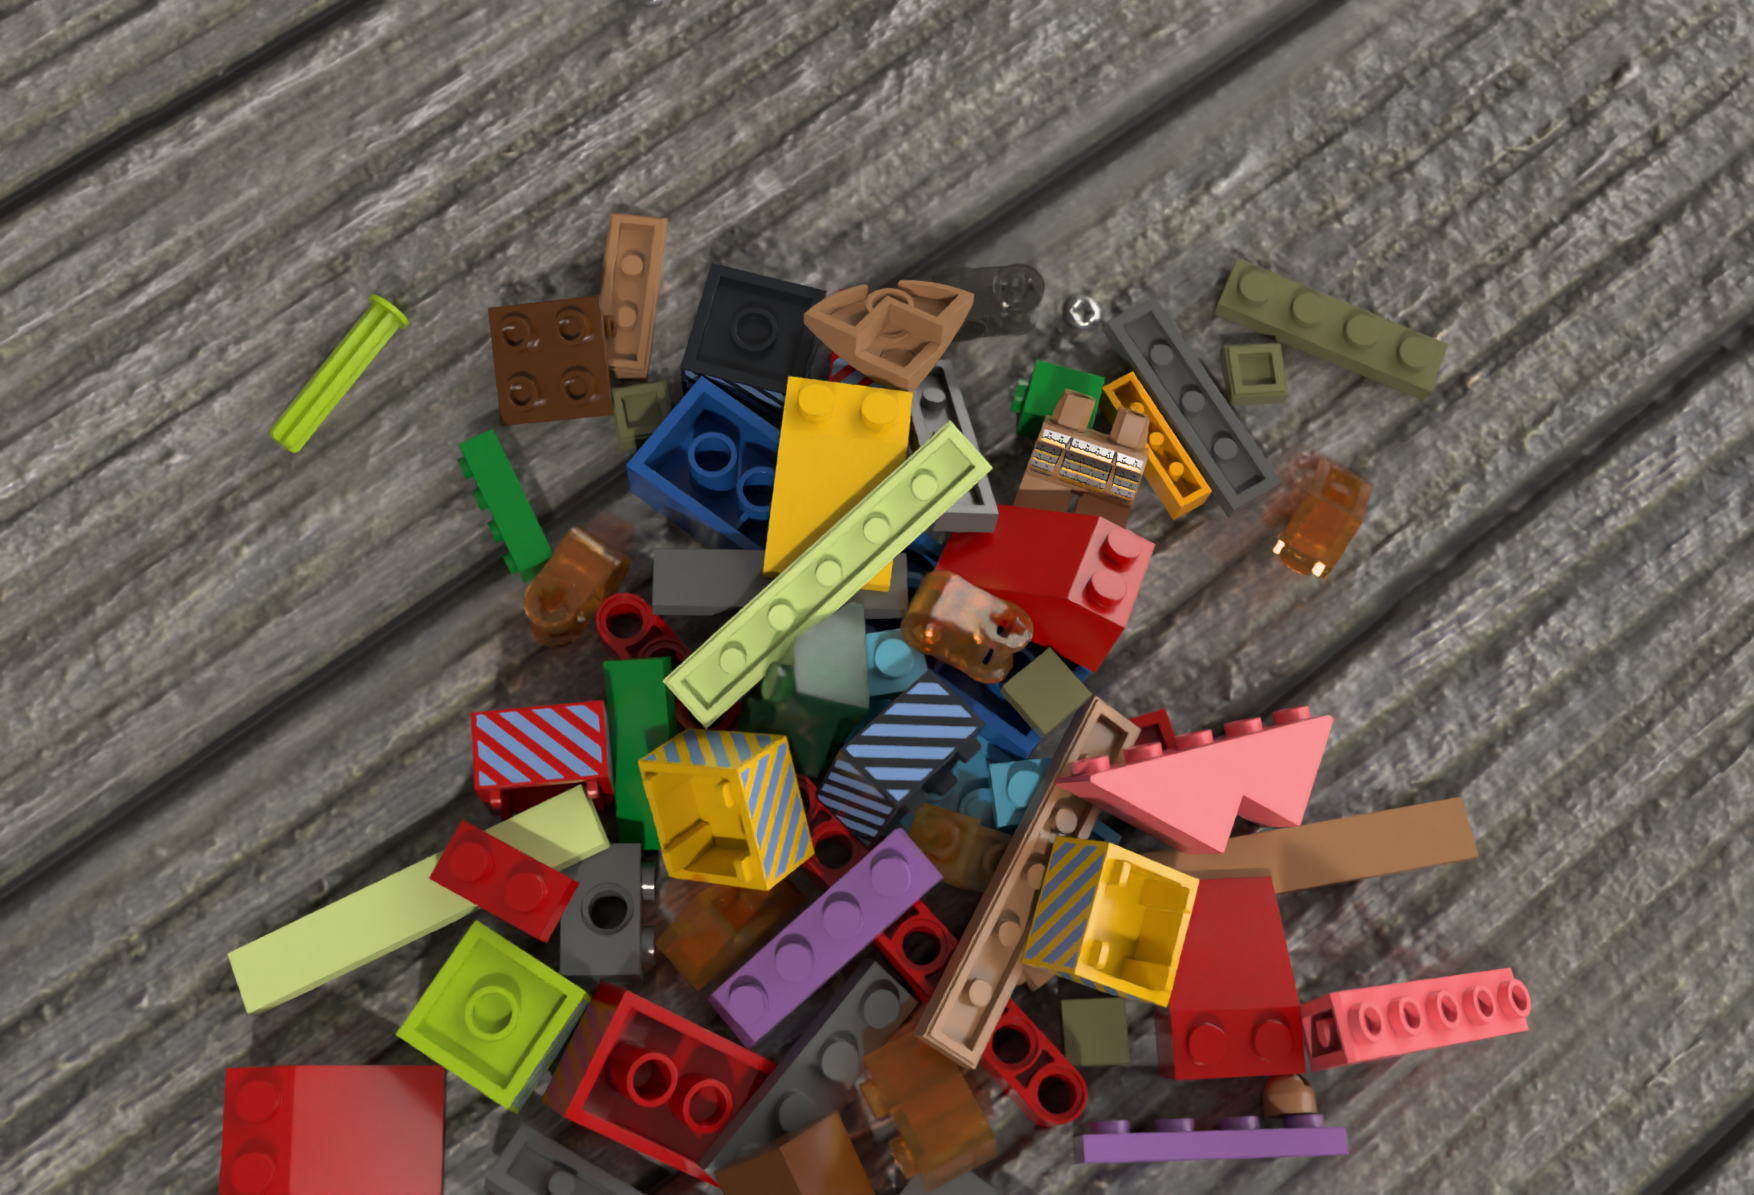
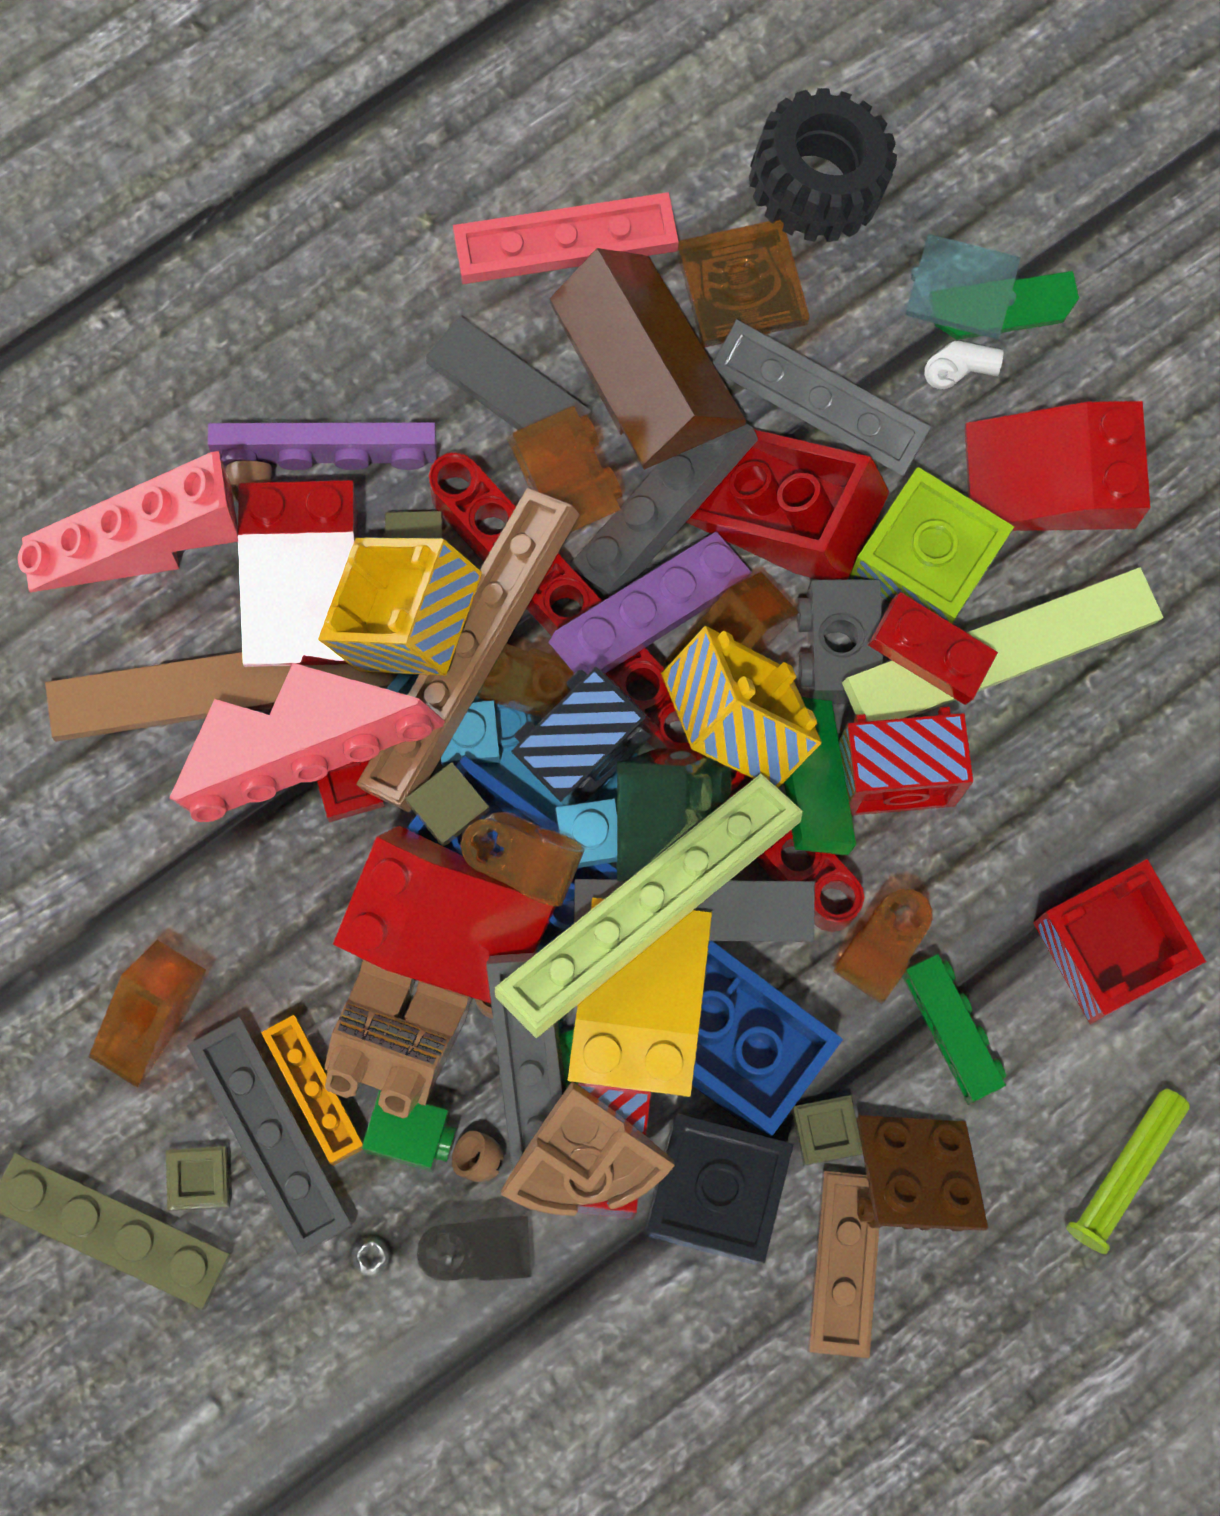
camera: 175 degrees left, 5 degrees up
none -> medium nougat hinge [452,1131,504,1182]
none -> red container [1033,859,1206,1025]

